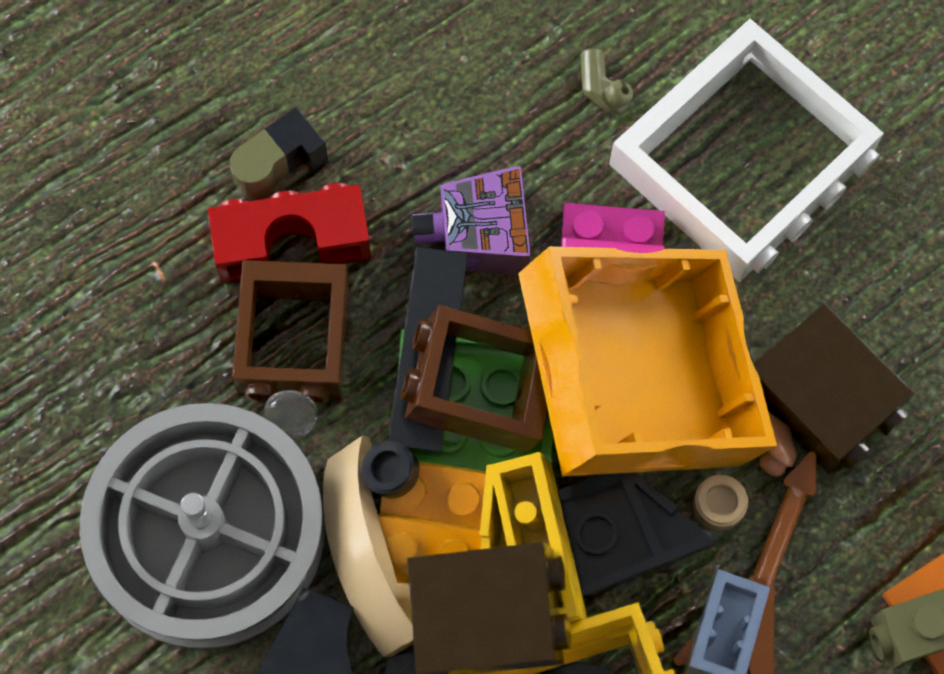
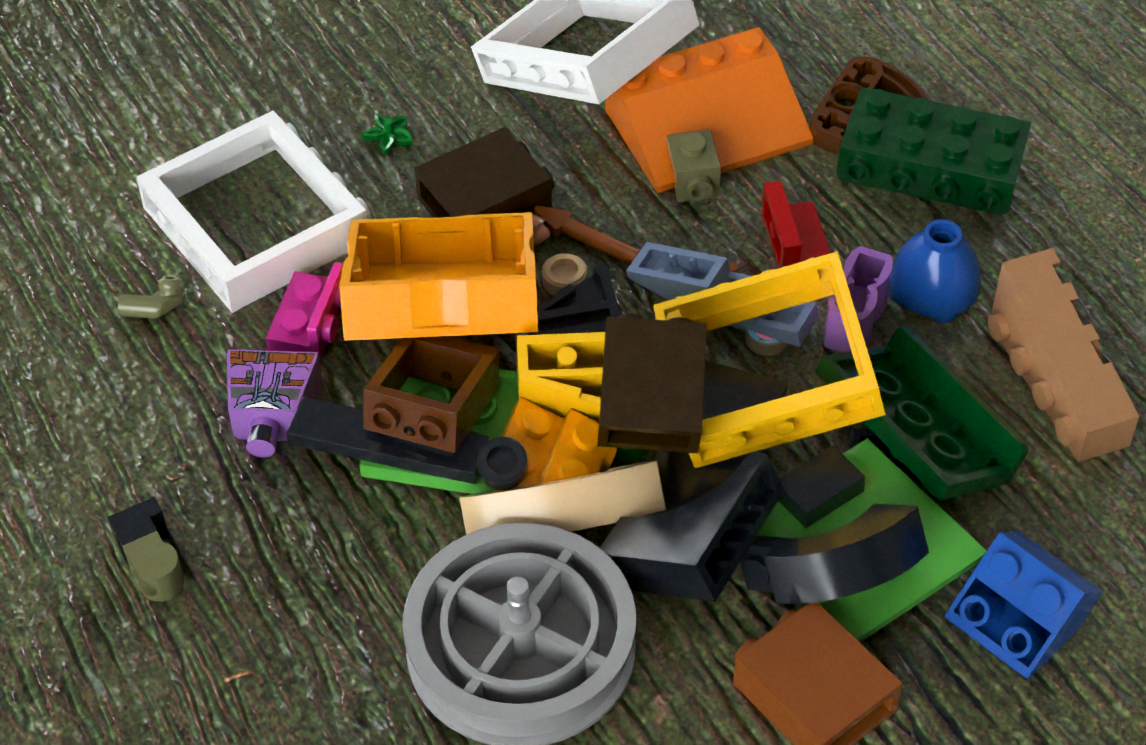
camera: 80 degrees left, 20 degrees down
red arch [207,183,372,283] -> none
reddish brown window [232,260,349,405] -> none
clear piece [263,390,317,438] -> none
none -> green plant [362,113,413,156]

